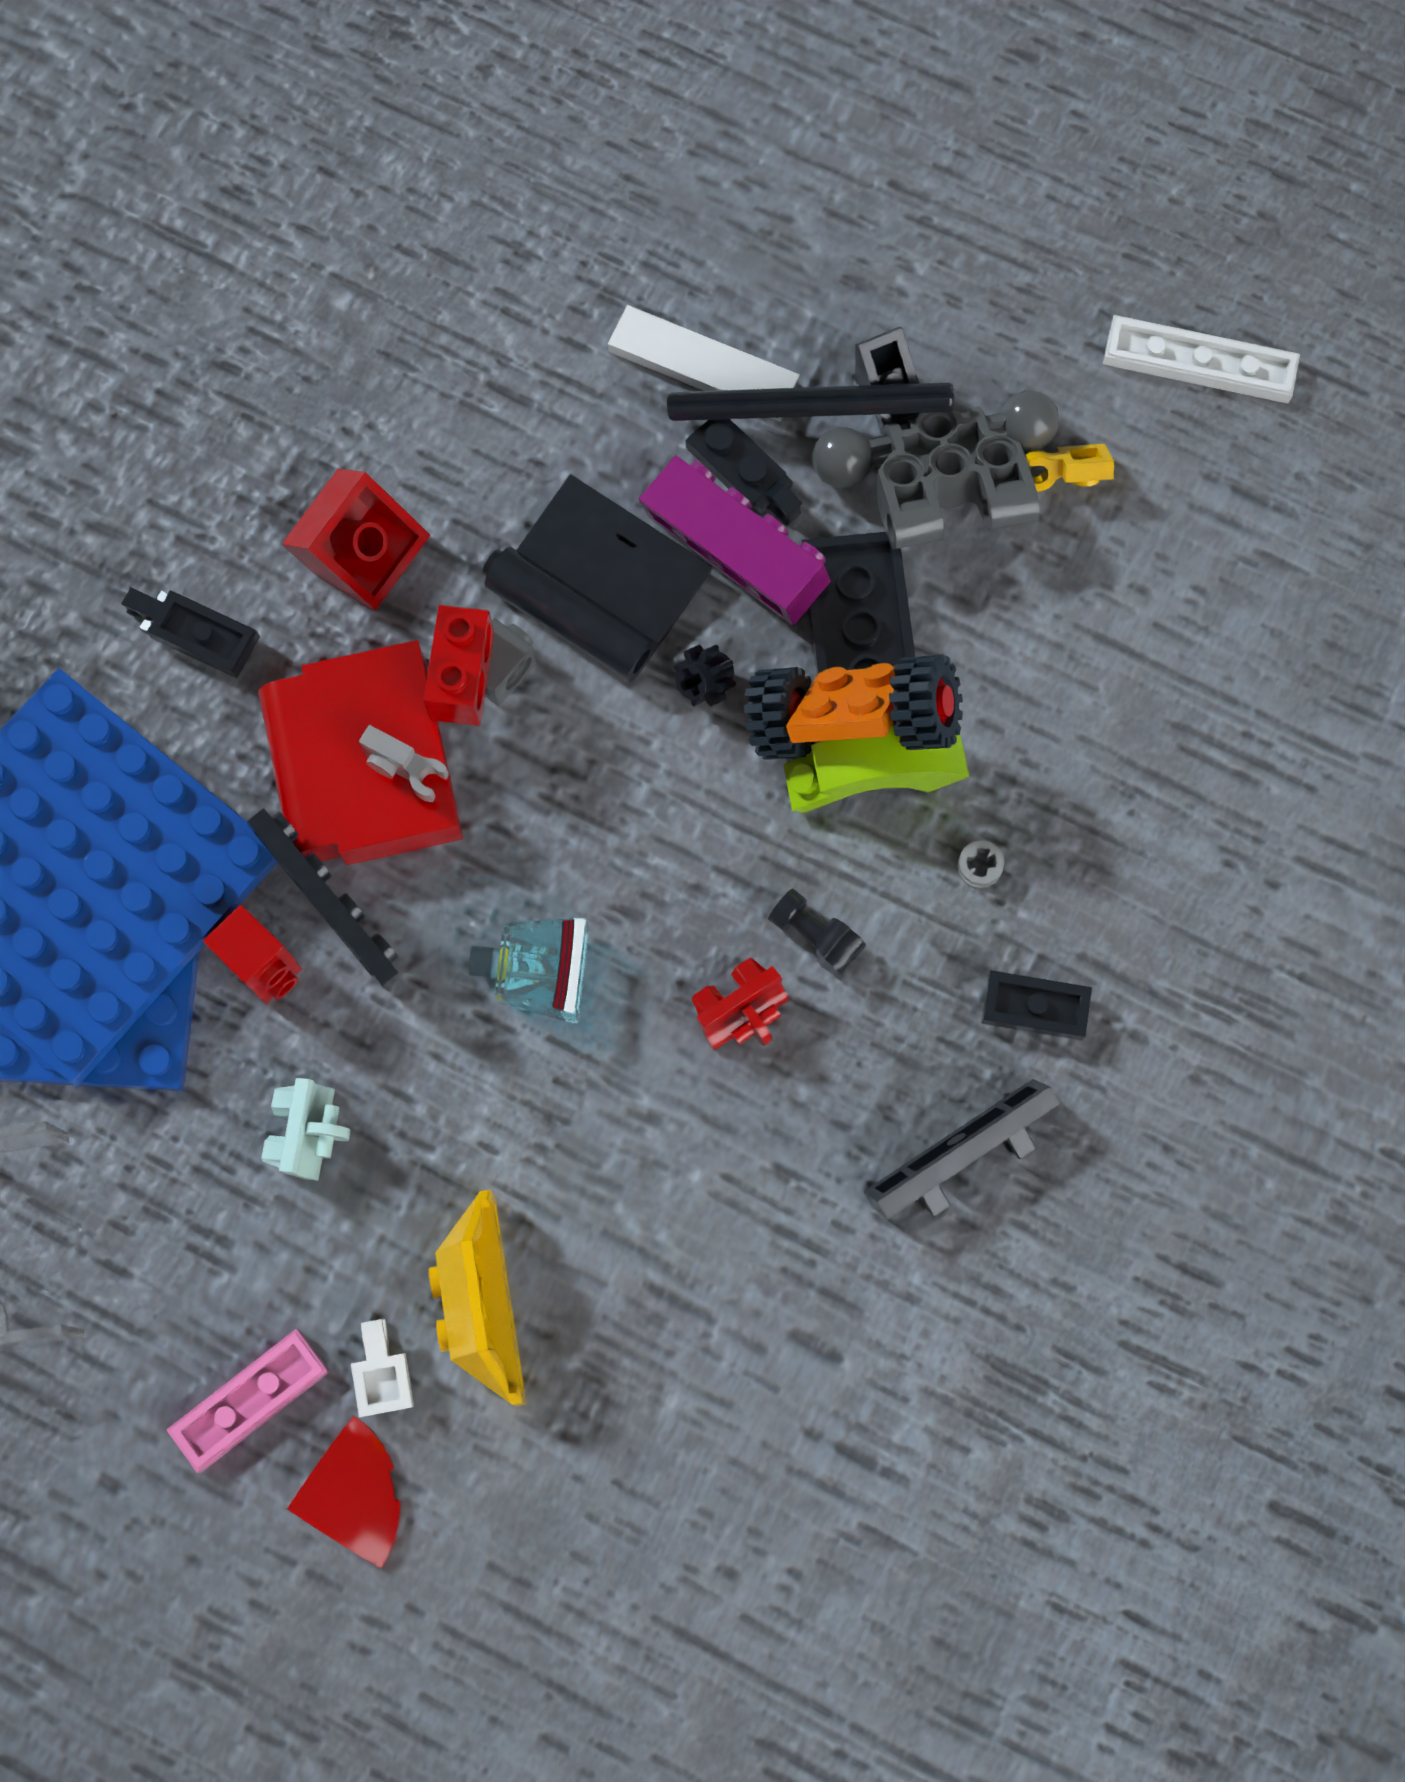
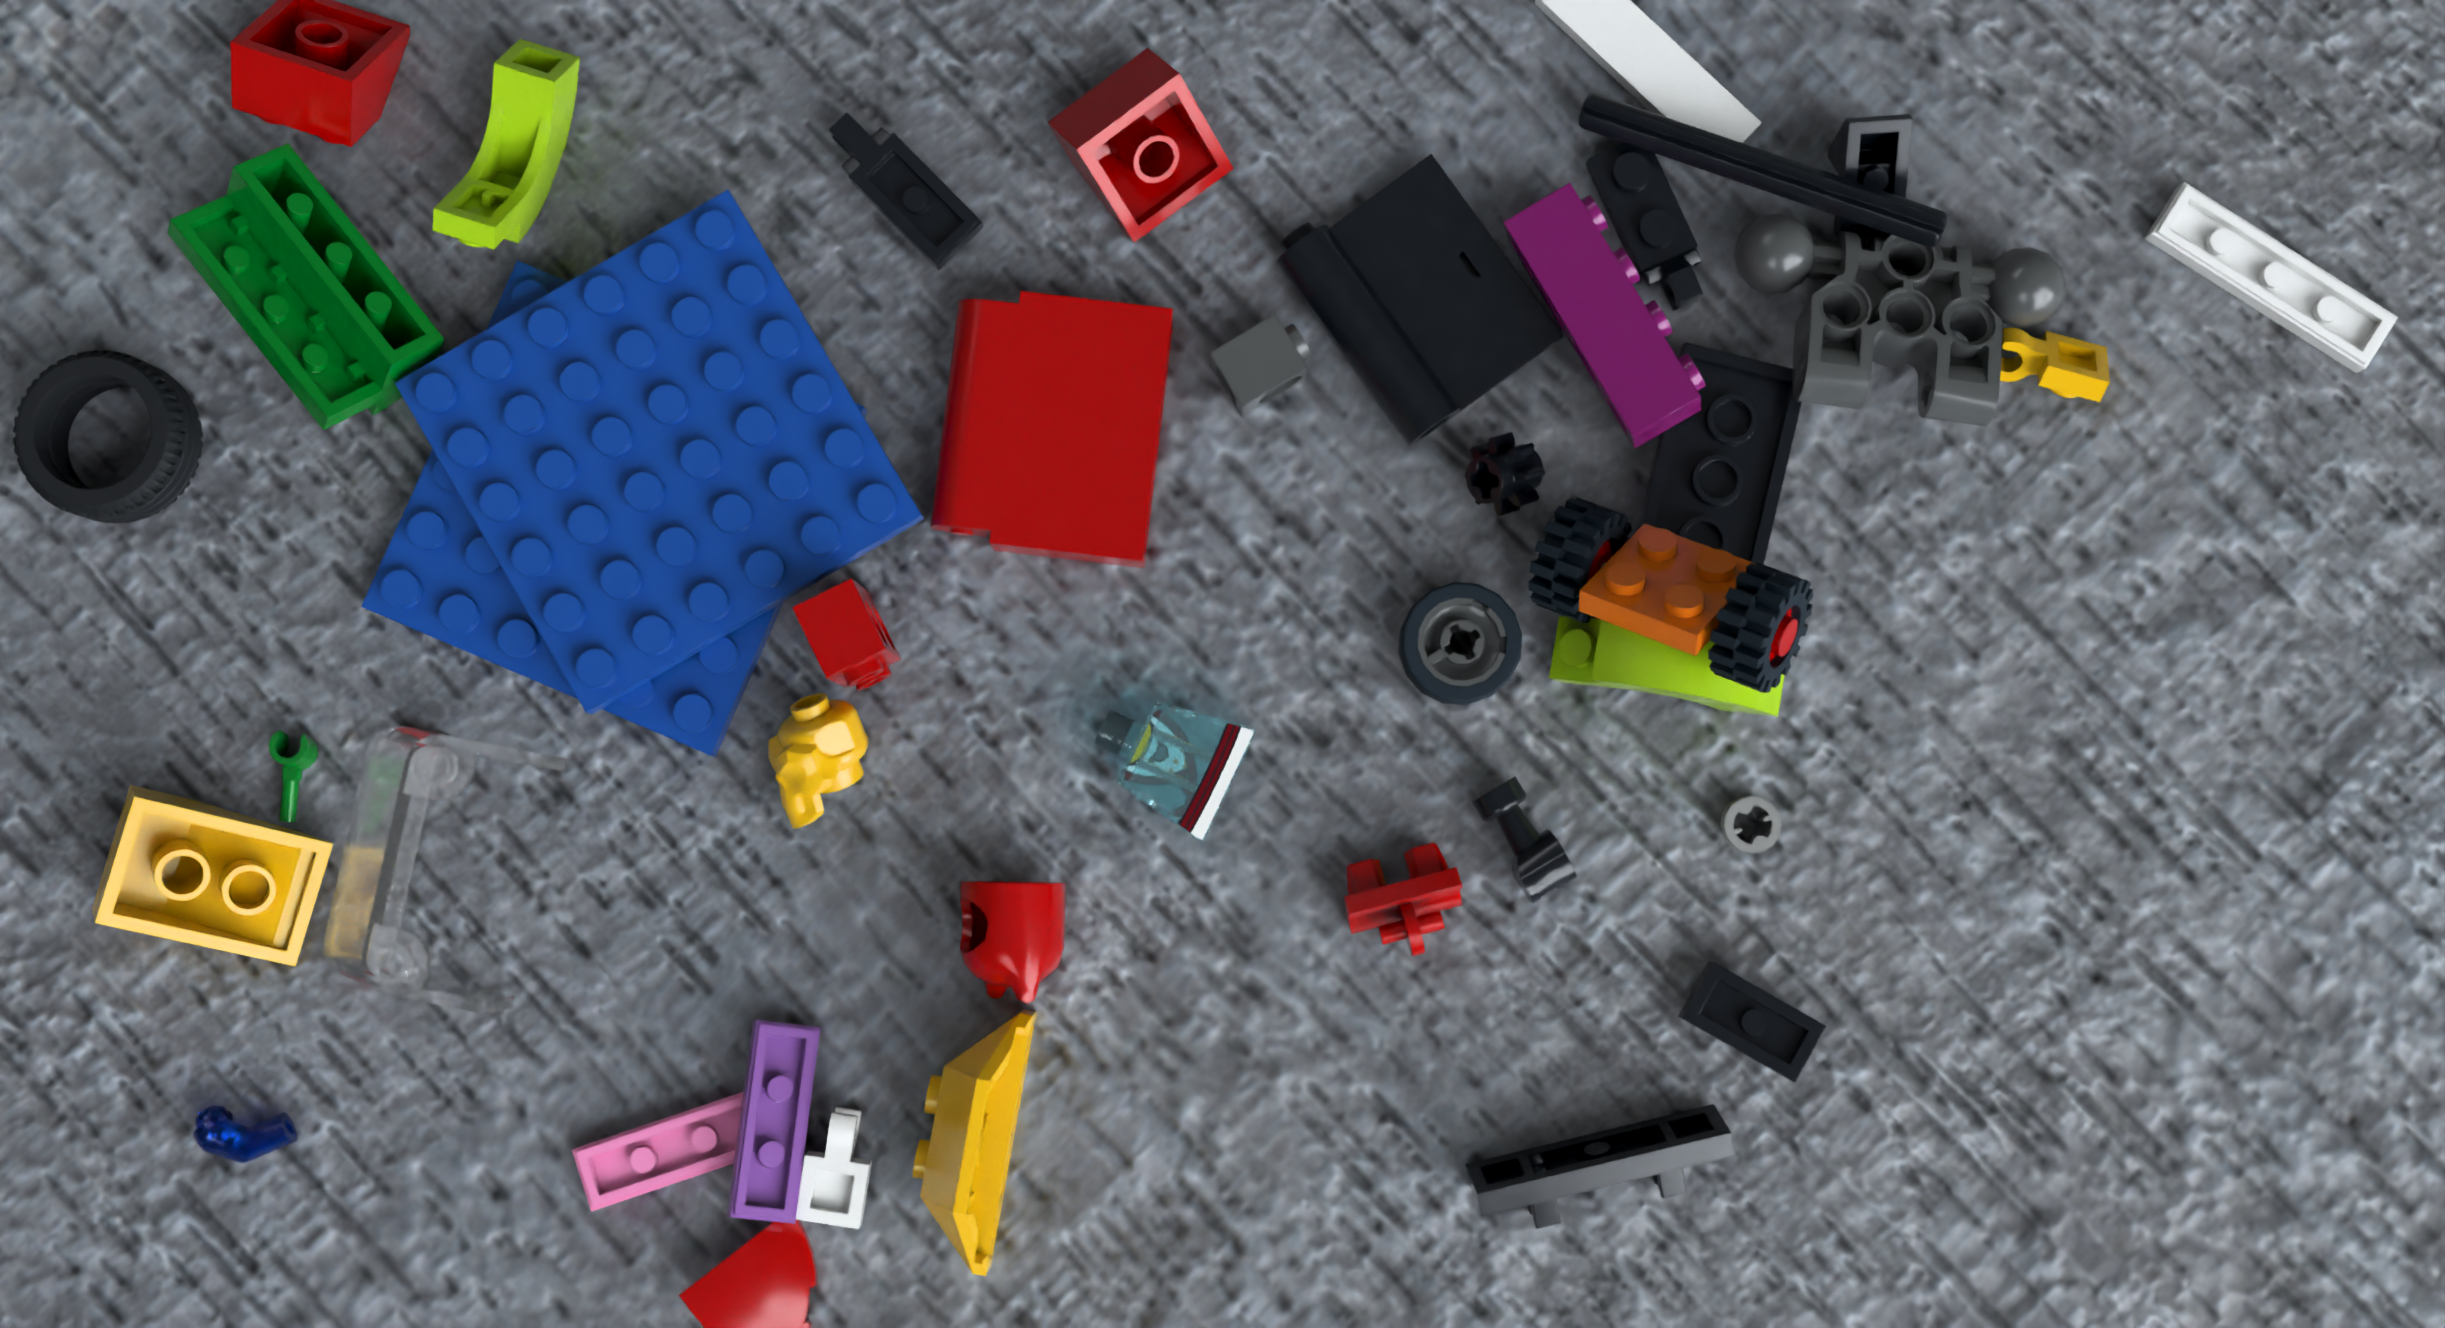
camera: 15 degrees right, 10 degrees up
black plate [247,808,399,986] -> none
light aqua hips [261,1078,351,1181] -> none
light grey plate [359,725,449,802] -> none
red brick [423,605,495,726] -> none
none -> medium lavender tile [727,1020,820,1224]
none -> yellow head [768,693,869,829]
none -> red piece [959,881,1066,1004]
none -> wheel [1398,582,1522,705]

